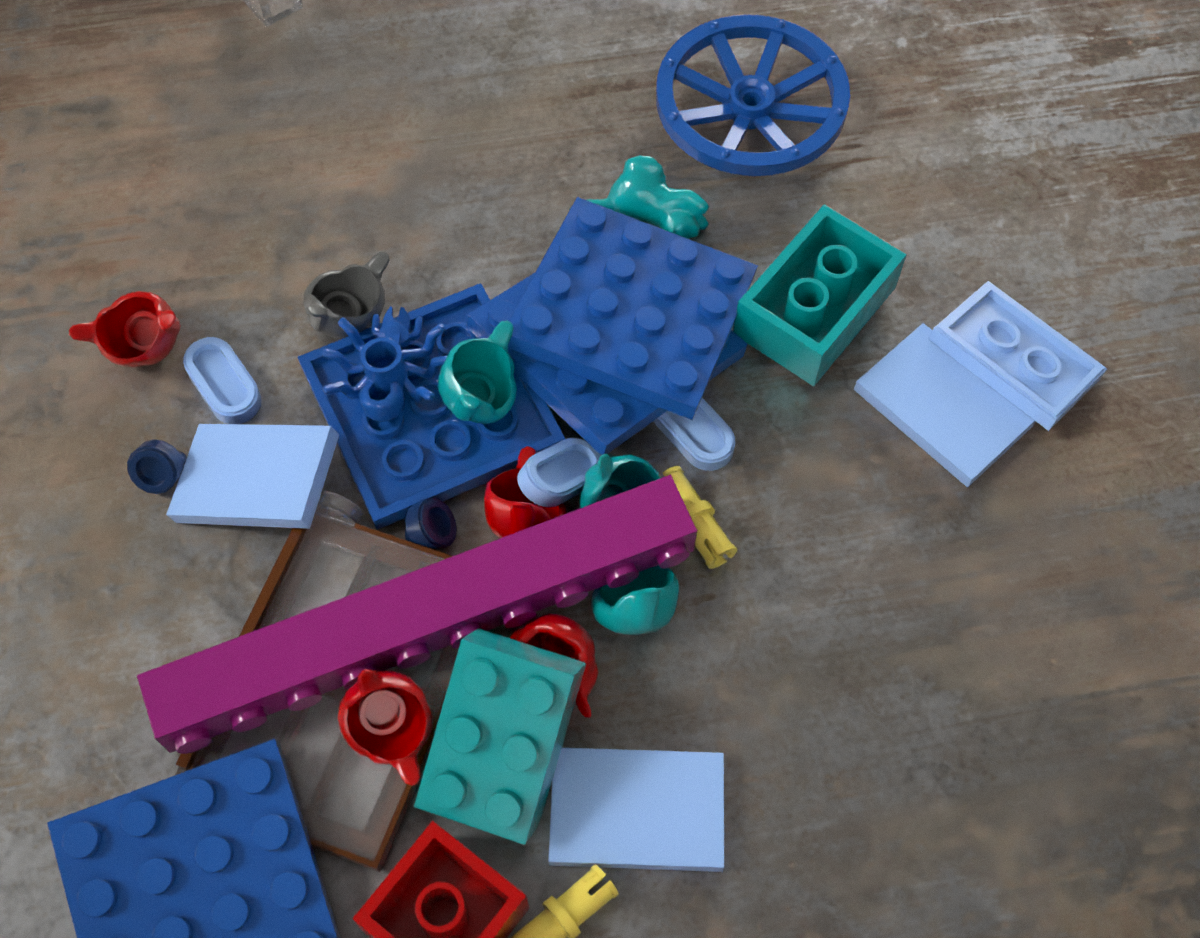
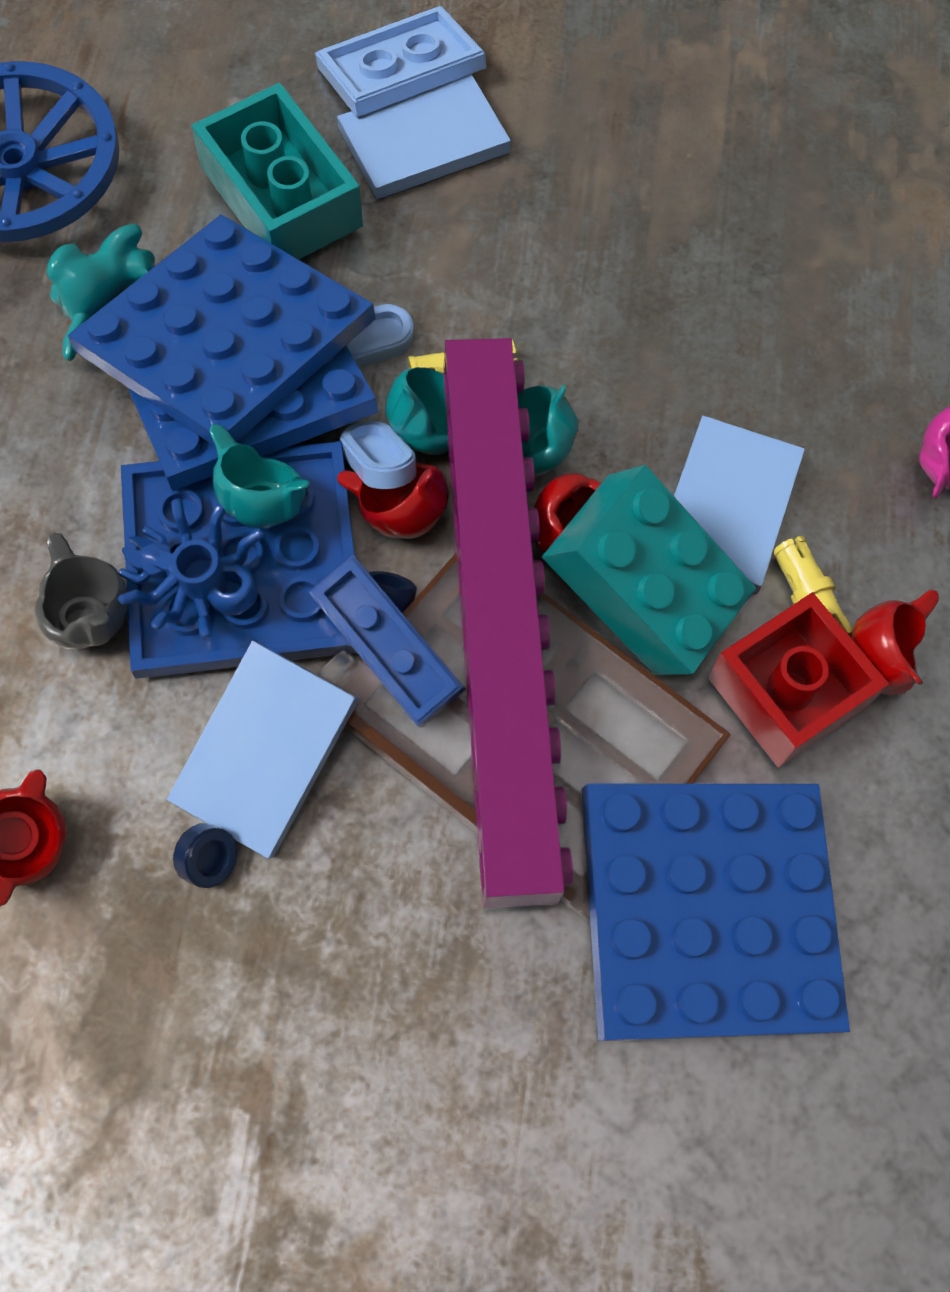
camera: 75 degrees left, 5 degrees up
light blue tile [183,337,262,424] -> none
red hair [338,669,432,786] -> none
none -> blue tile [308,555,466,728]

